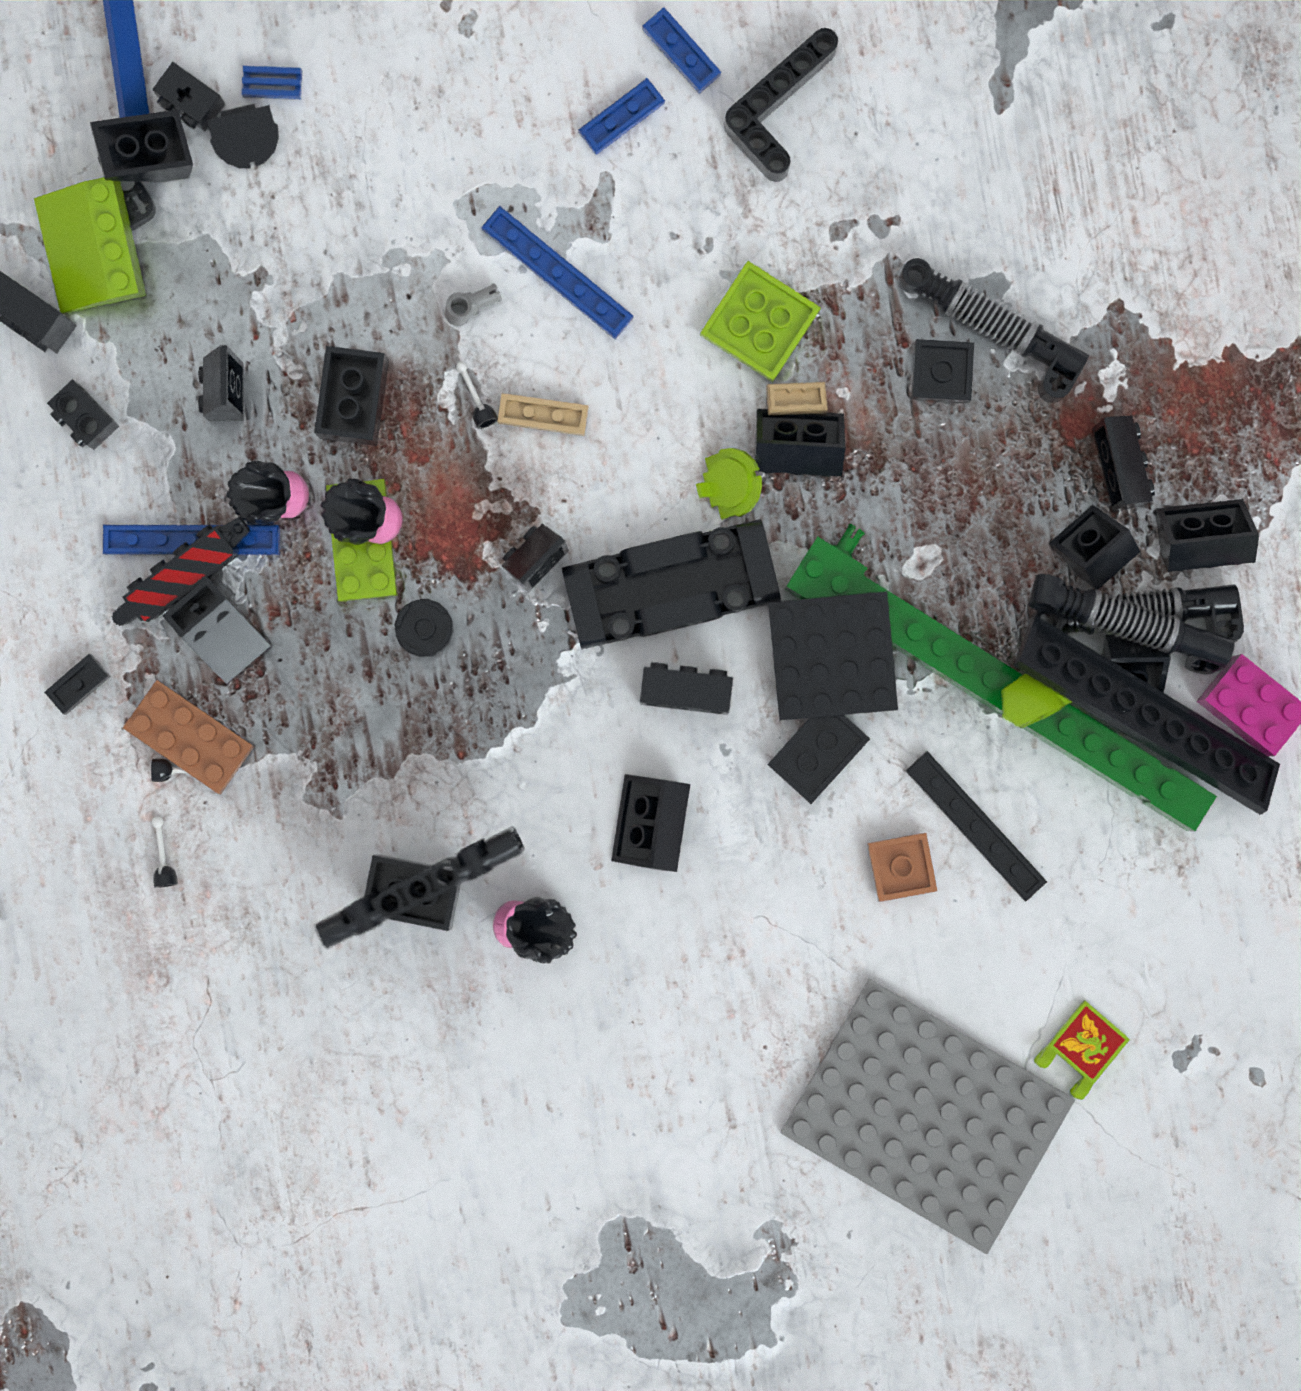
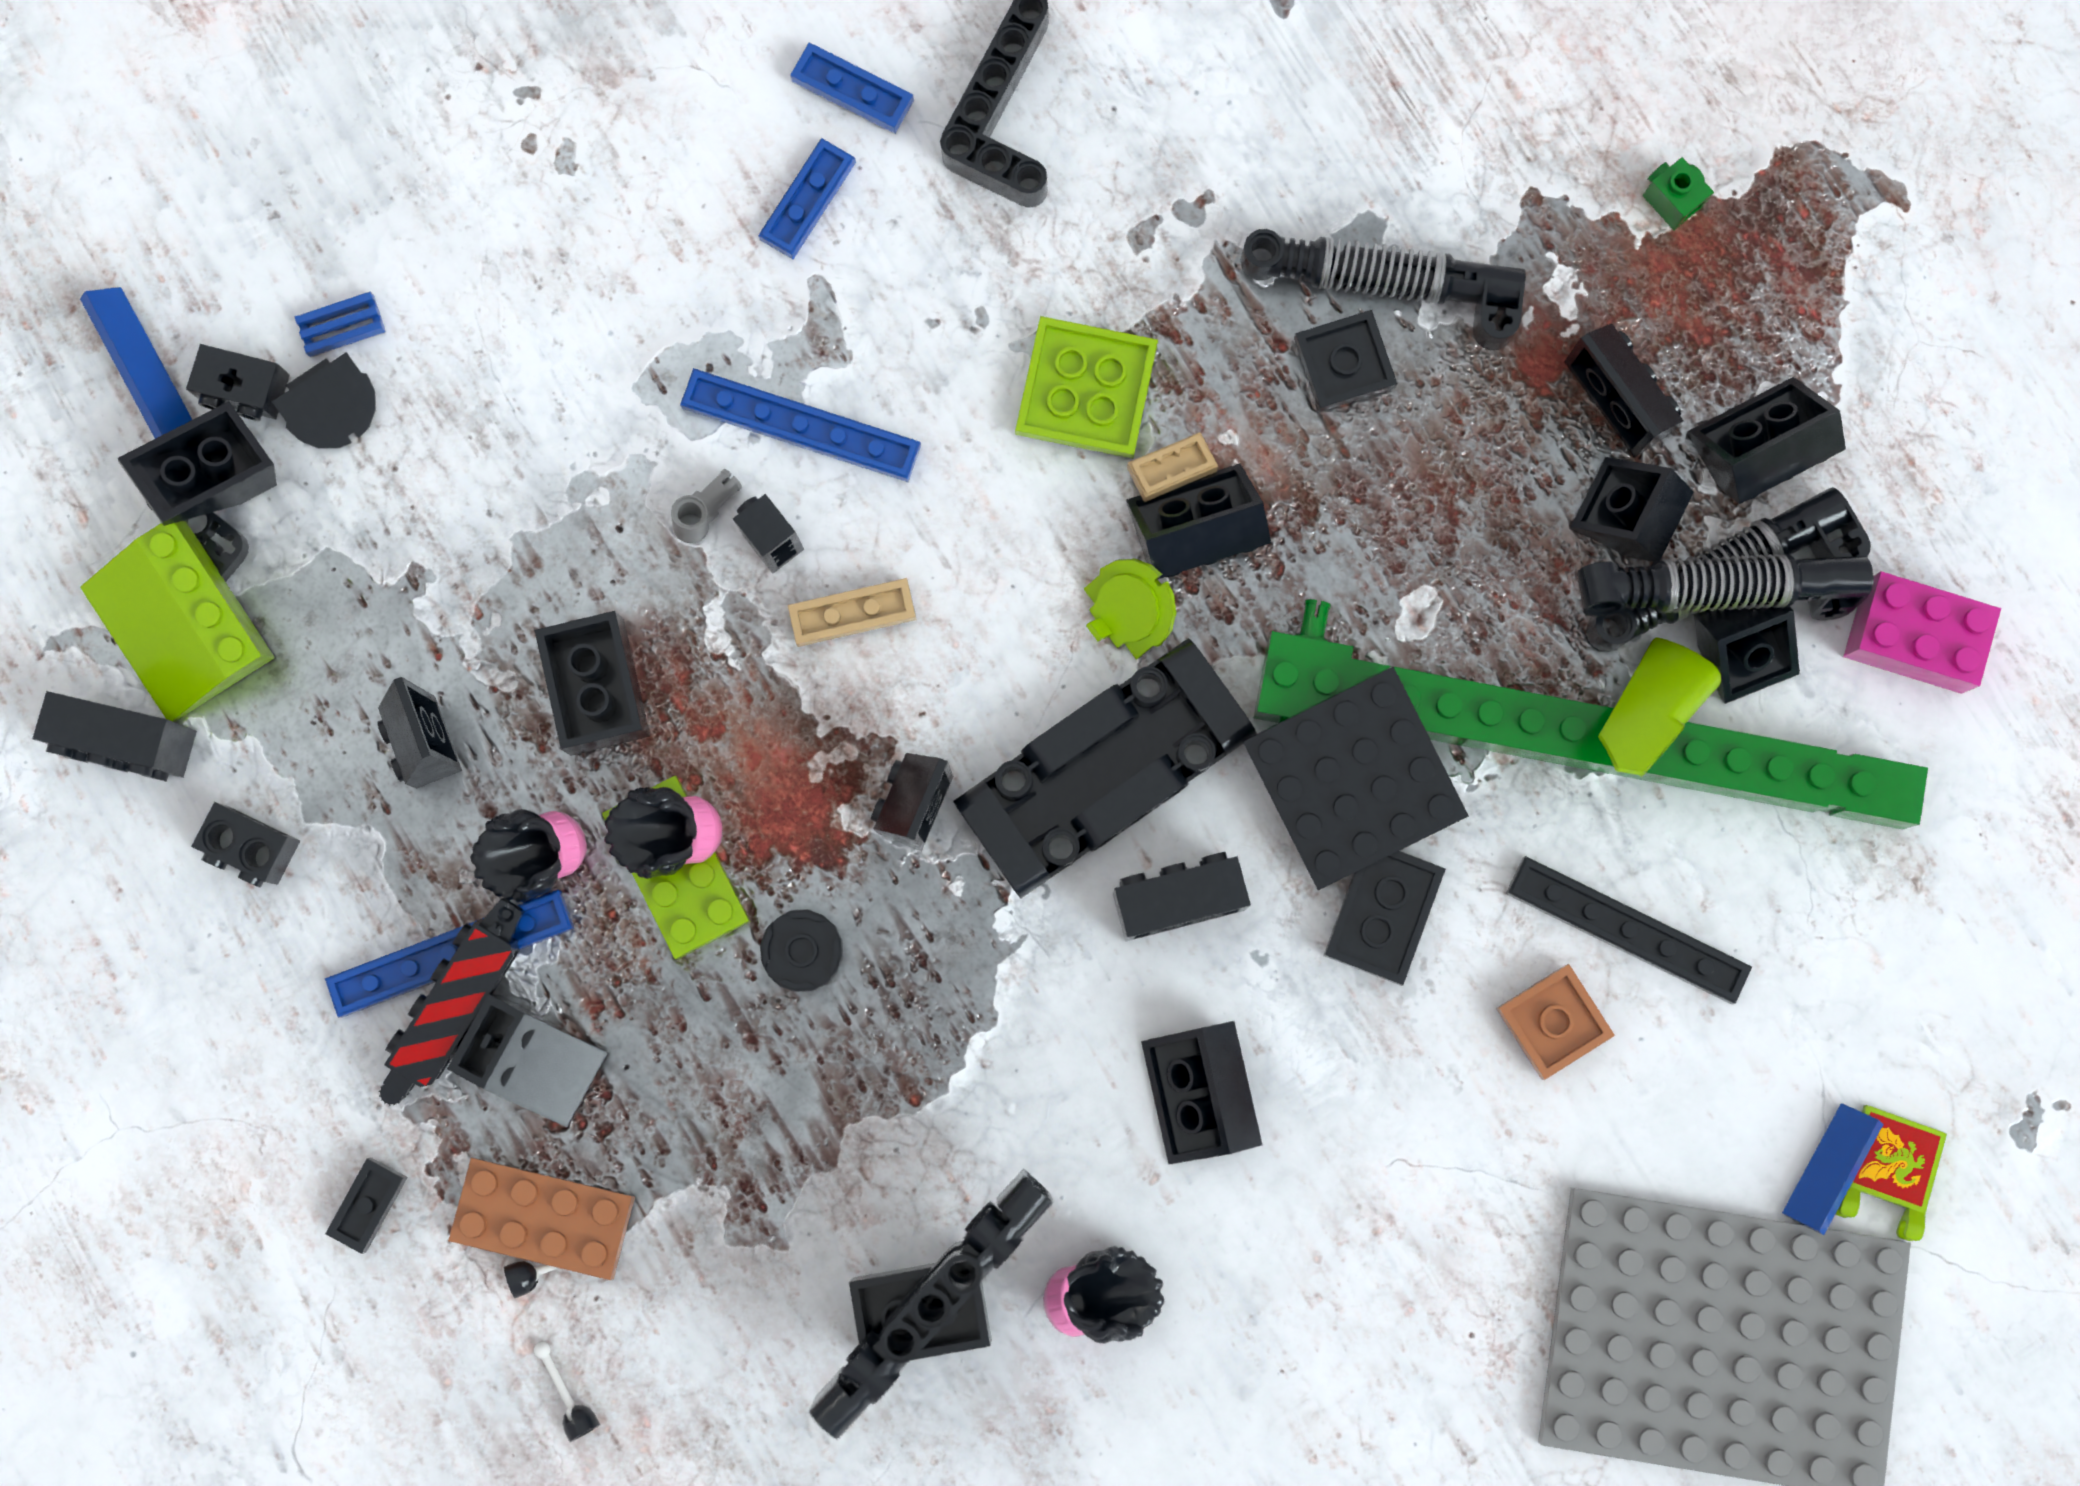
camera: 20 degrees left, 5 degrees down
hinge [456,361,498,429] -> none
black plate [1013,616,1280,815] -> none
none -> black brick [732,494,805,574]
none -> green brick [1643,157,1714,230]
none -> blue tile [1782,1103,1883,1235]

